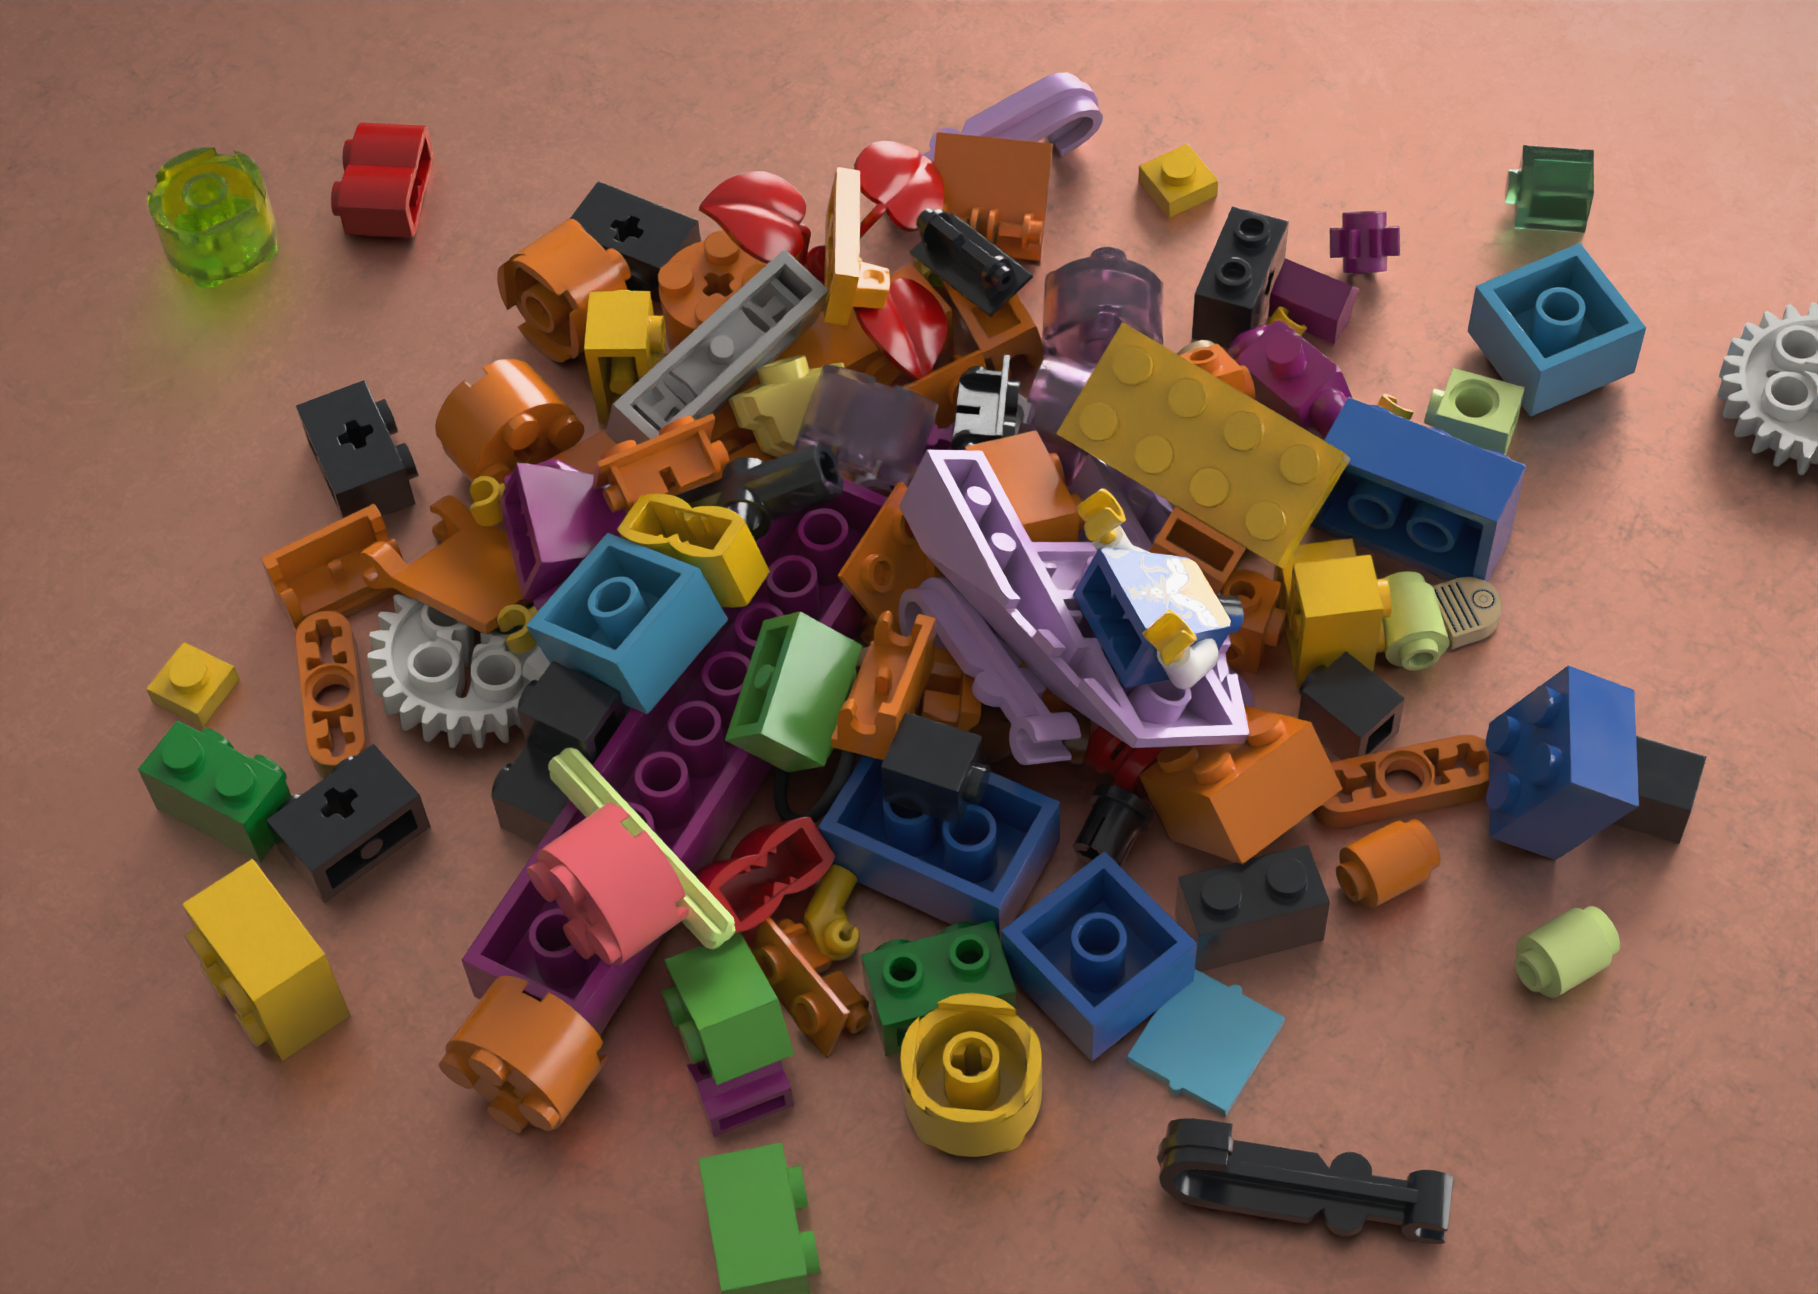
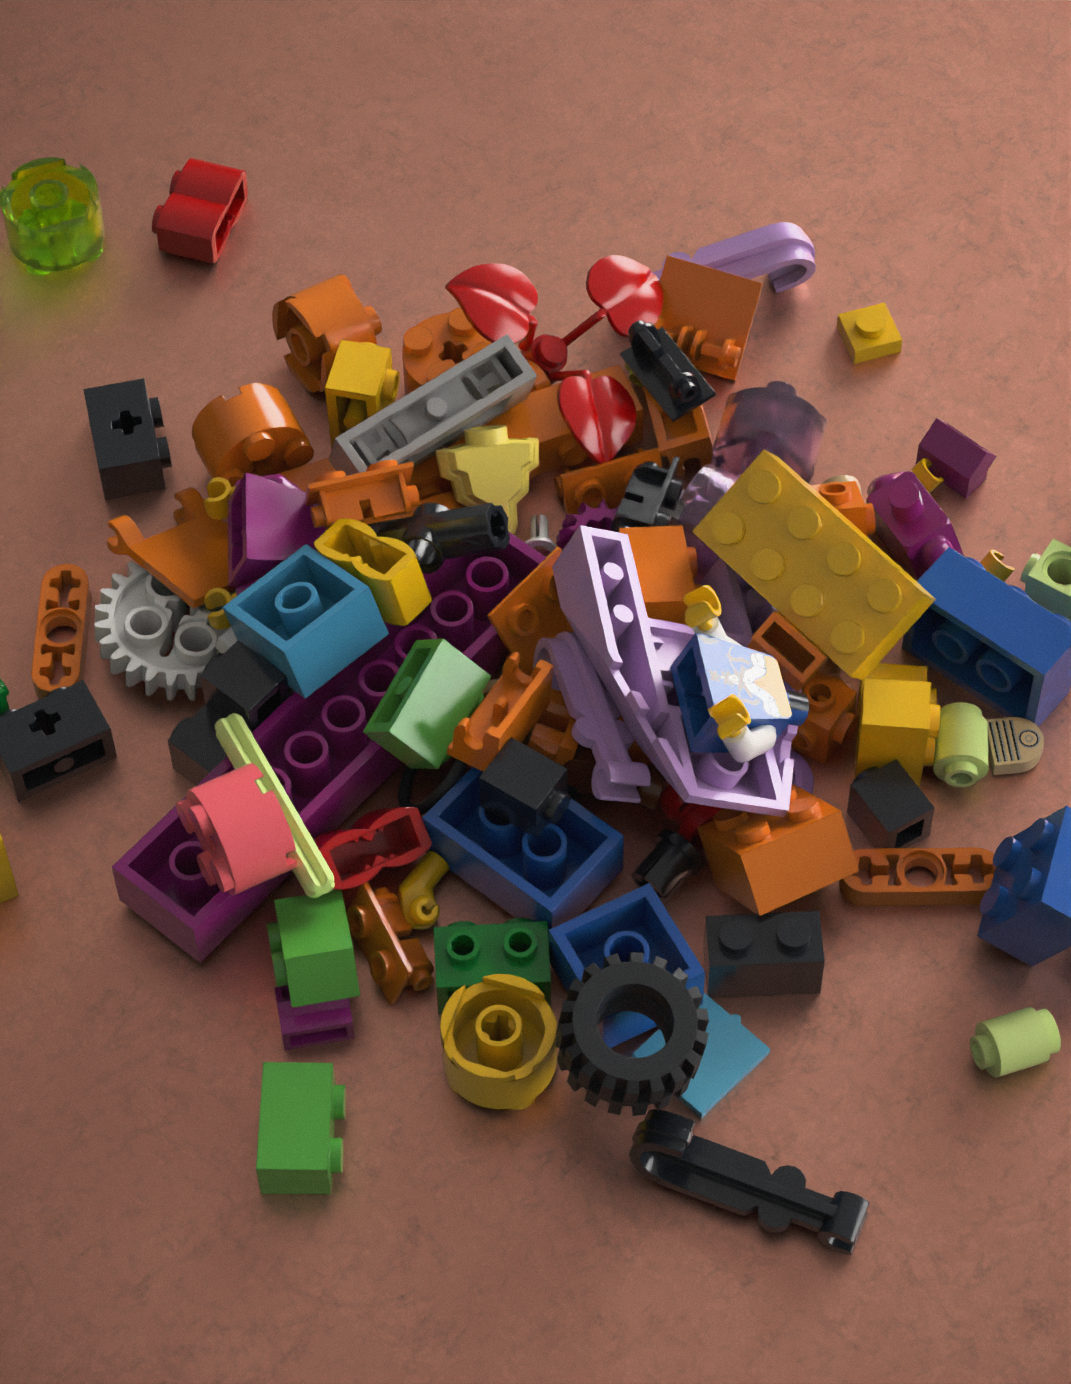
camera: 10 degrees right, 0 degrees up
orange hinge [261,504,403,632] -> none
orange brick [439,975,608,1133] -> none
black brick [570,181,701,304] -> none
brick [792,364,939,488] -> none
light orange hinge [824,167,890,326] -> none
black brick [1192,206,1289,349] -> none
magenta gear [1330,211,1400,273] -> none
orange brick [1336,819,1441,908] -> none
none -> black tyre [555,952,709,1116]

